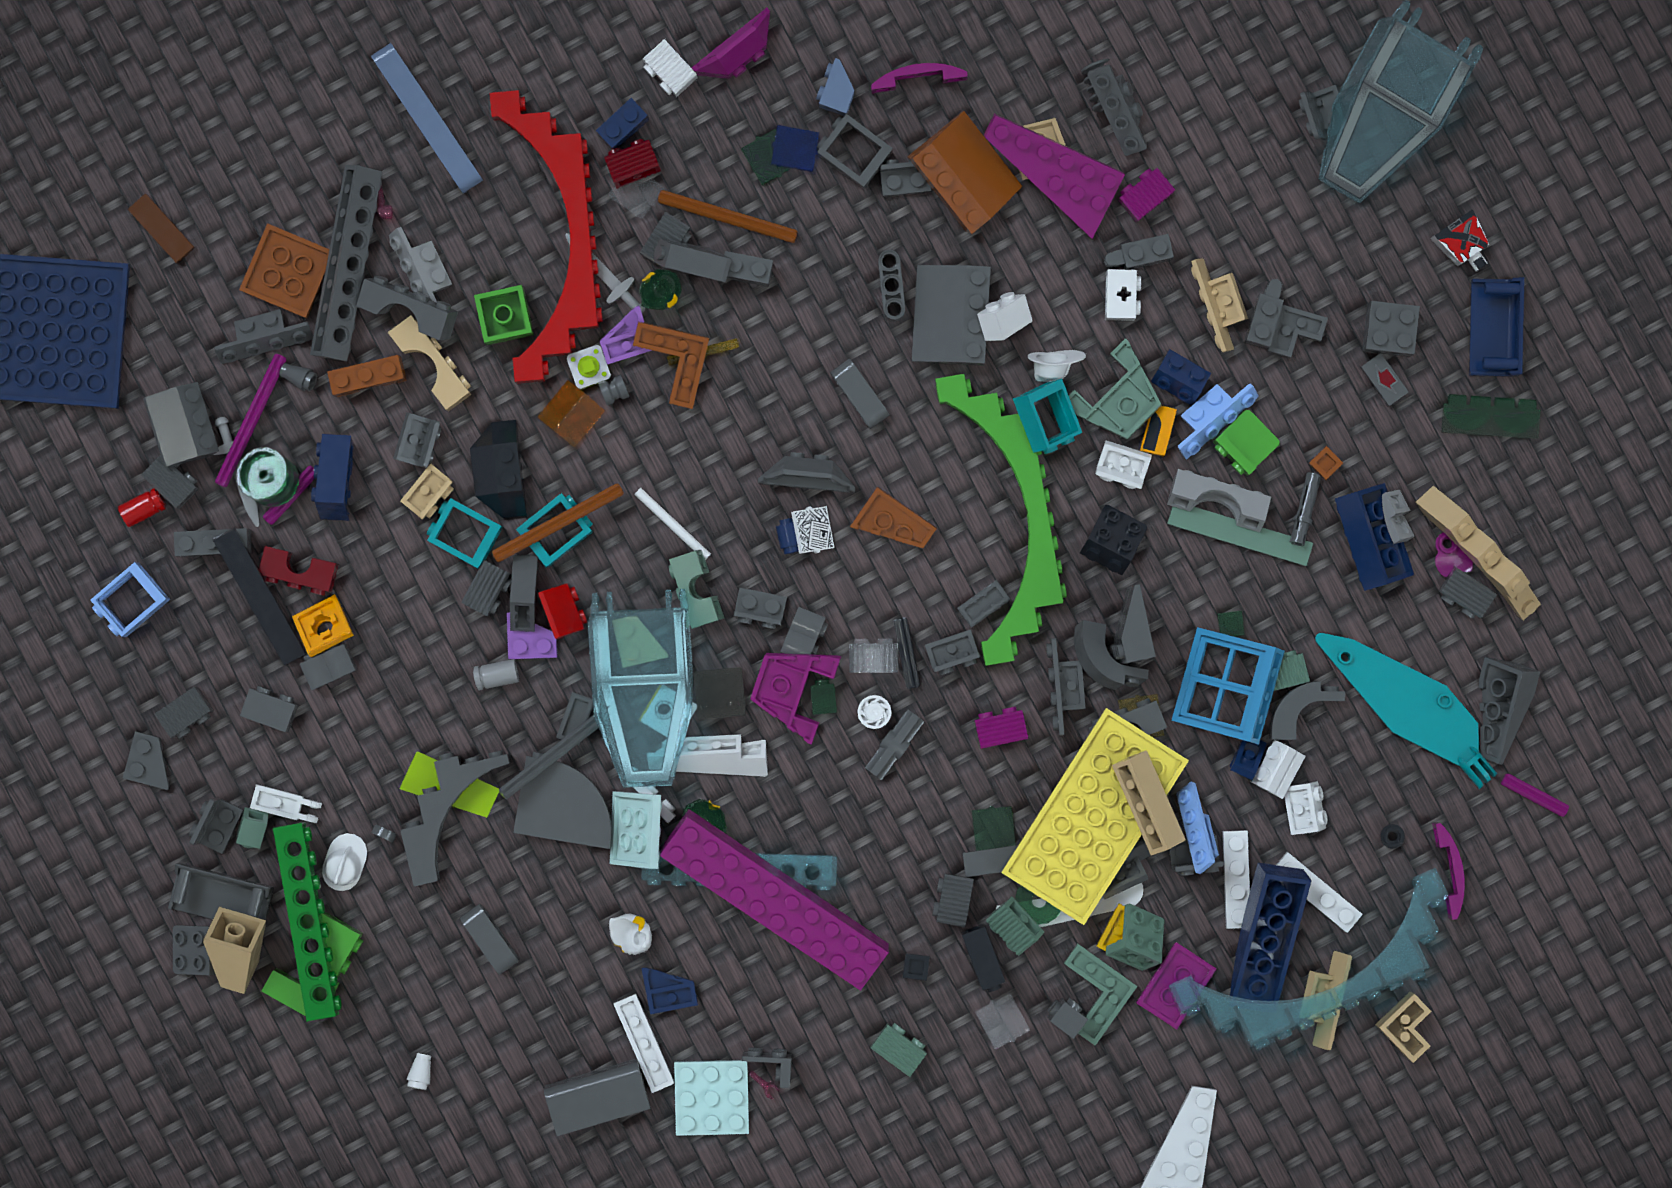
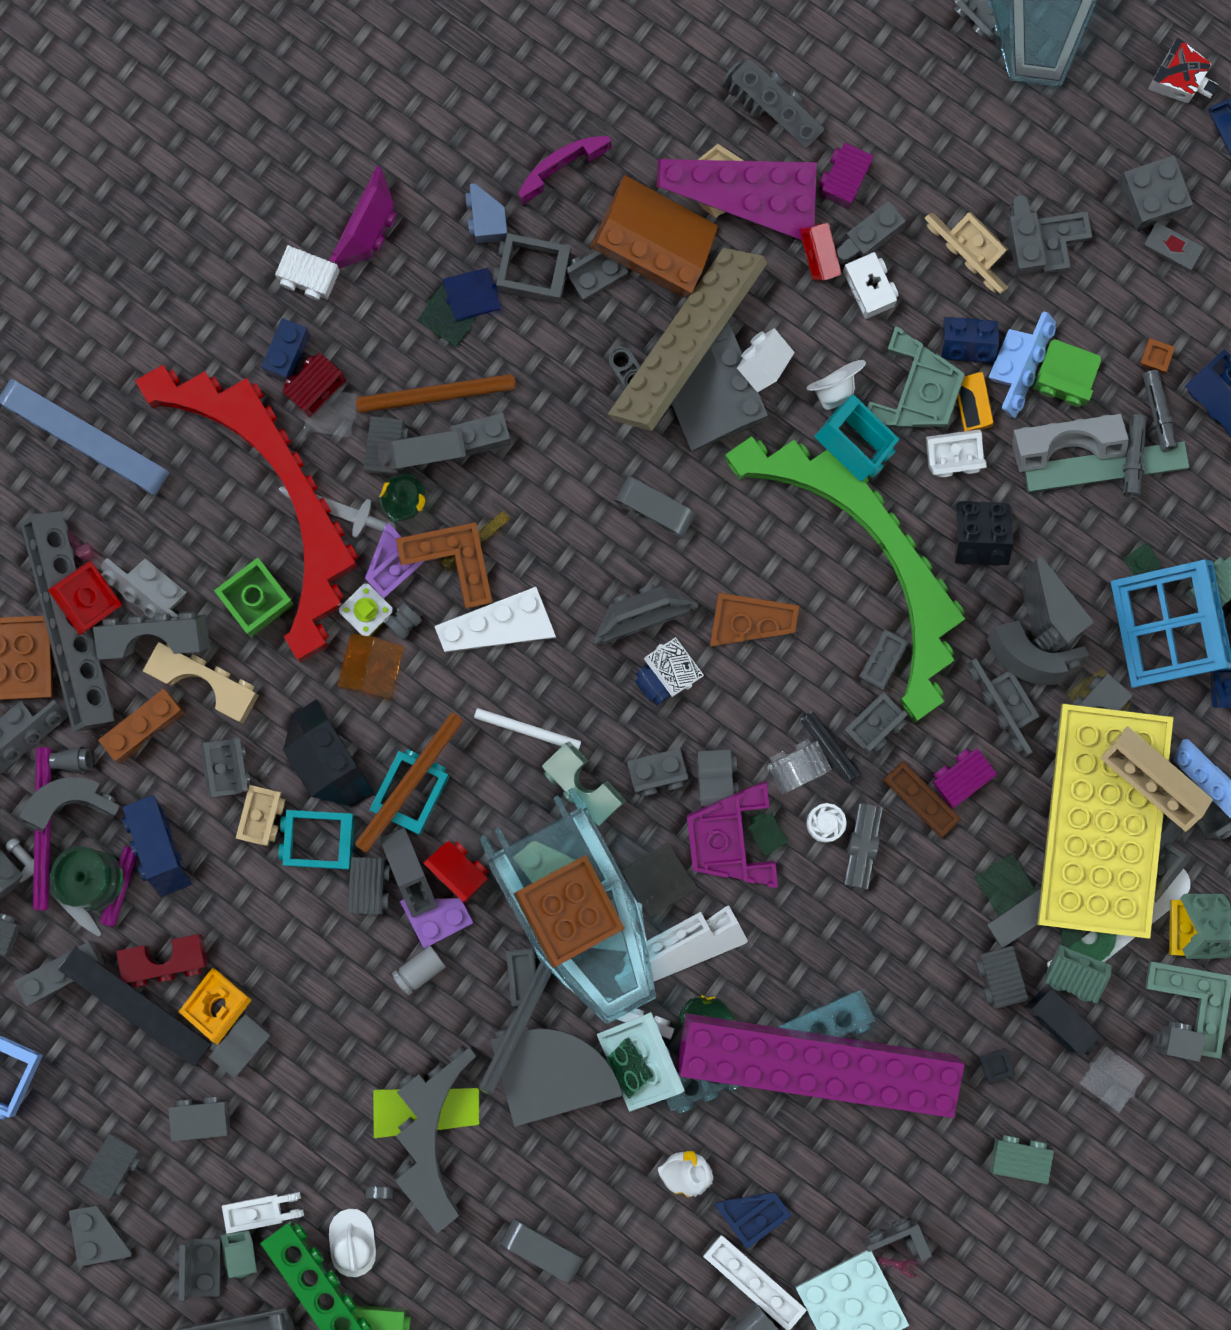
camera: 30 degrees left, 5 degrees down
none -> dark grey arch [17,777,120,833]
none -> red tile [48,560,122,635]
none -> white wing [435,587,556,653]
none -> dark orange plate [513,855,625,968]
none -> clear green piece [605,1037,653,1099]
none -> dark tan plate [608,248,767,431]
none -> slope [800,223,841,280]
none -> reddish brown tile [882,760,961,838]
none -> dark grey pin [1123,414,1147,497]

